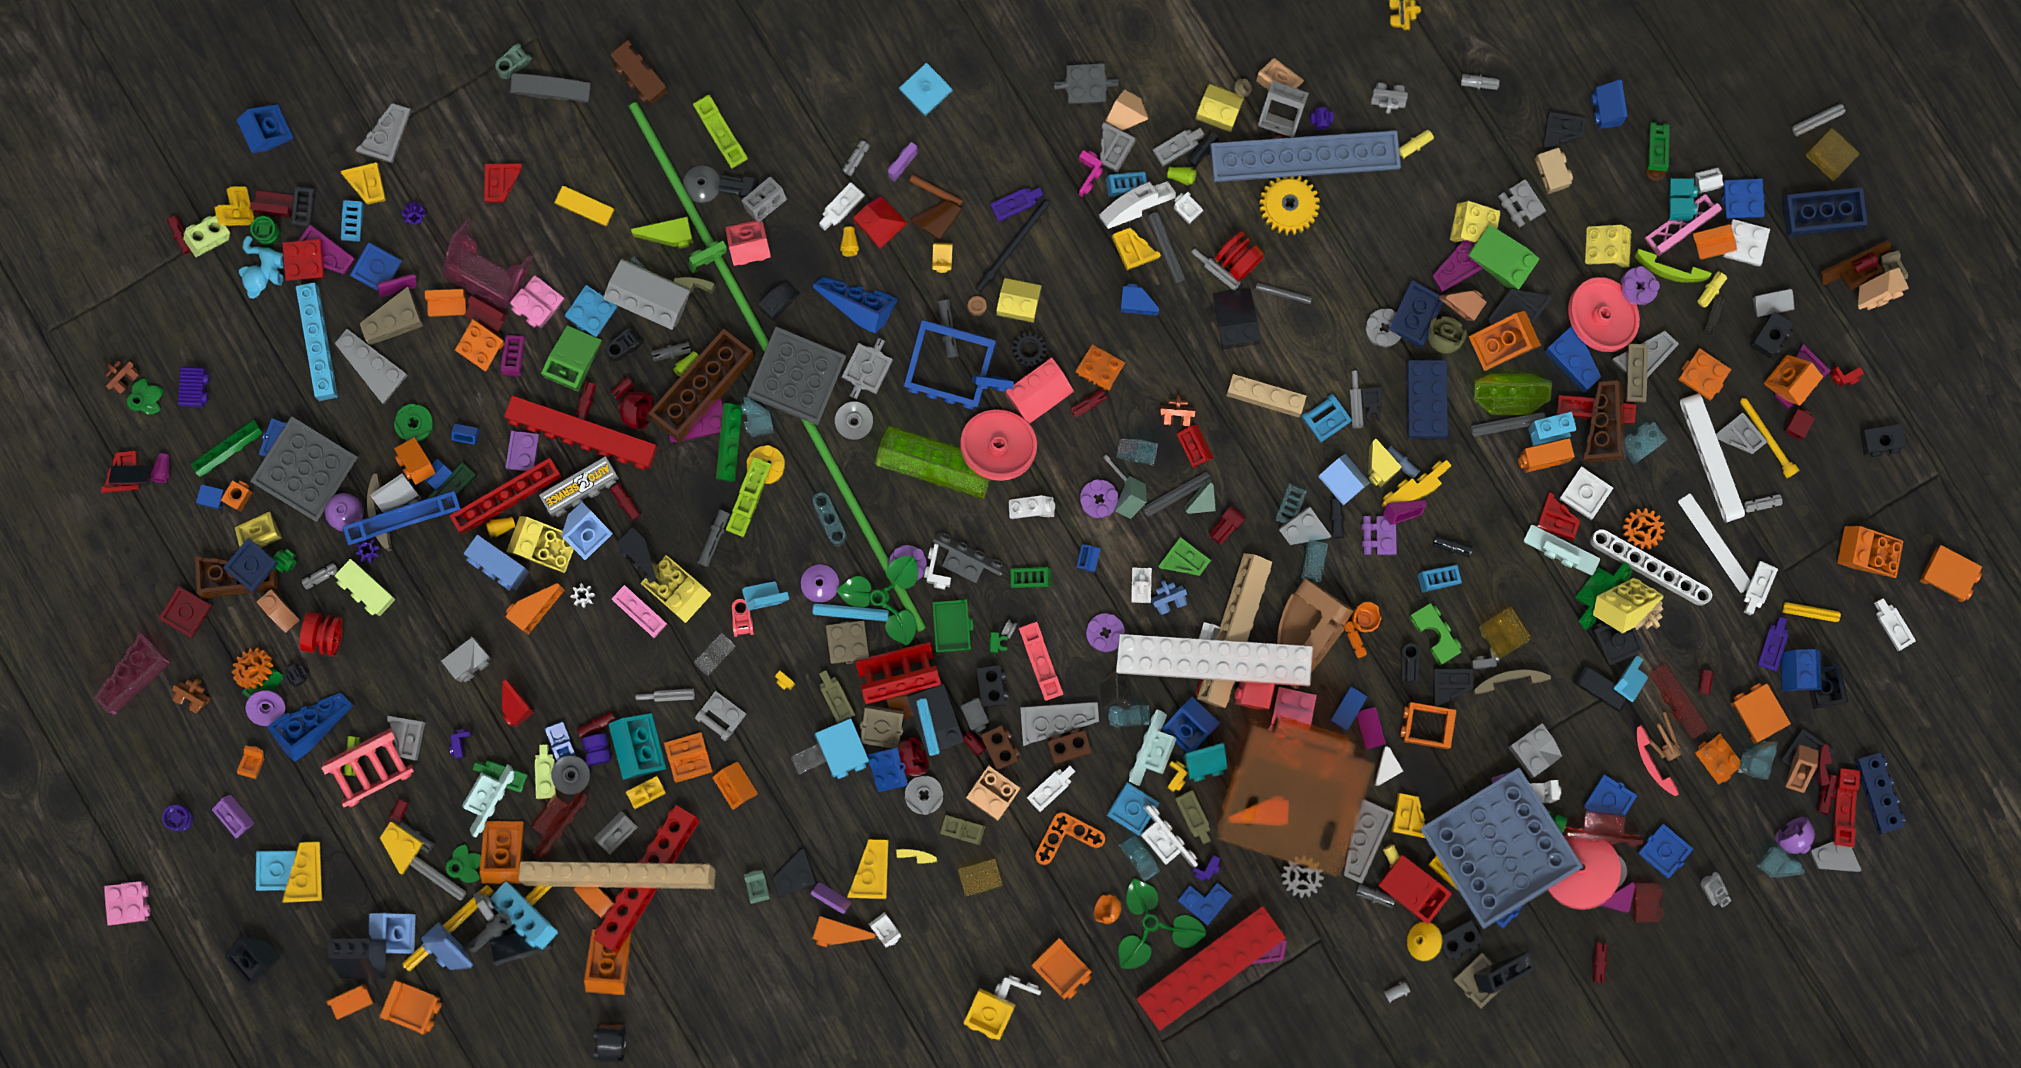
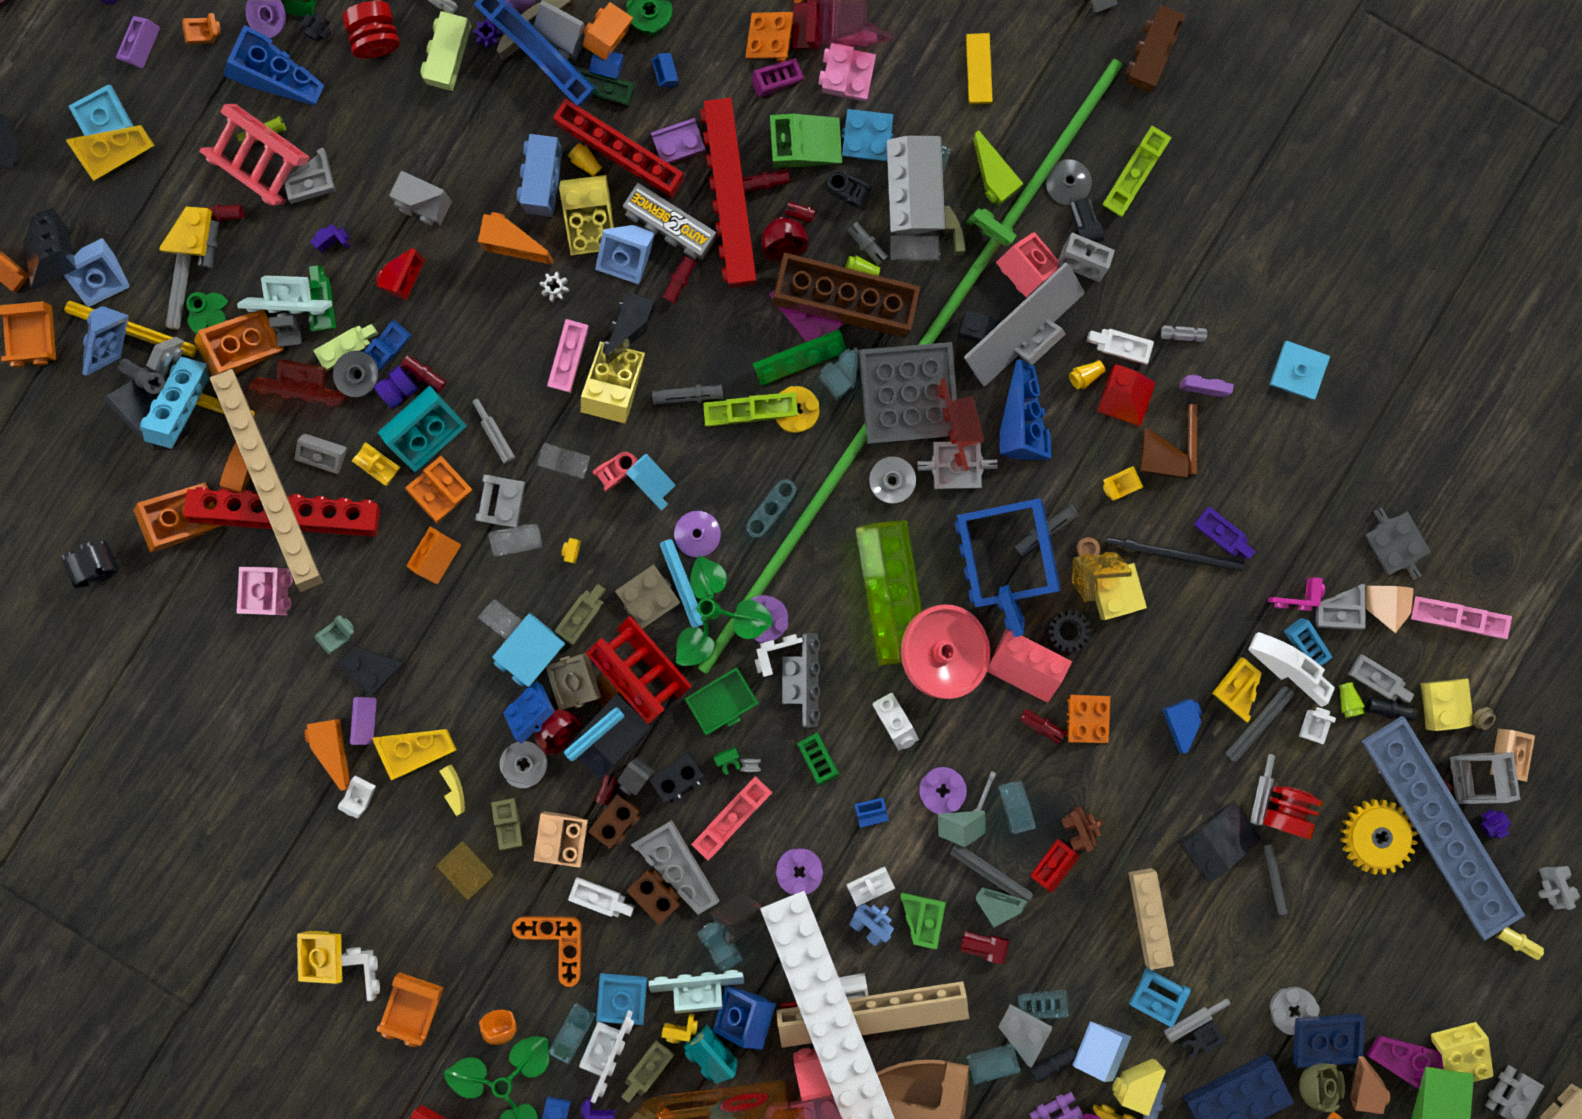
camera: 65 degrees right, 5 degrees up
none -> bright pink plate [237,567,293,615]
none -> dark grey bracket [269,313,302,347]
none -> clear slope [488,524,542,556]
none -> clear slope [891,235,940,261]
none -> clear red bracket [936,378,985,471]
none -> light grey bracket [964,263,1085,386]
none -> clear yellow bracket [1072,552,1132,601]
none -> bright pink slope [1411,596,1512,640]

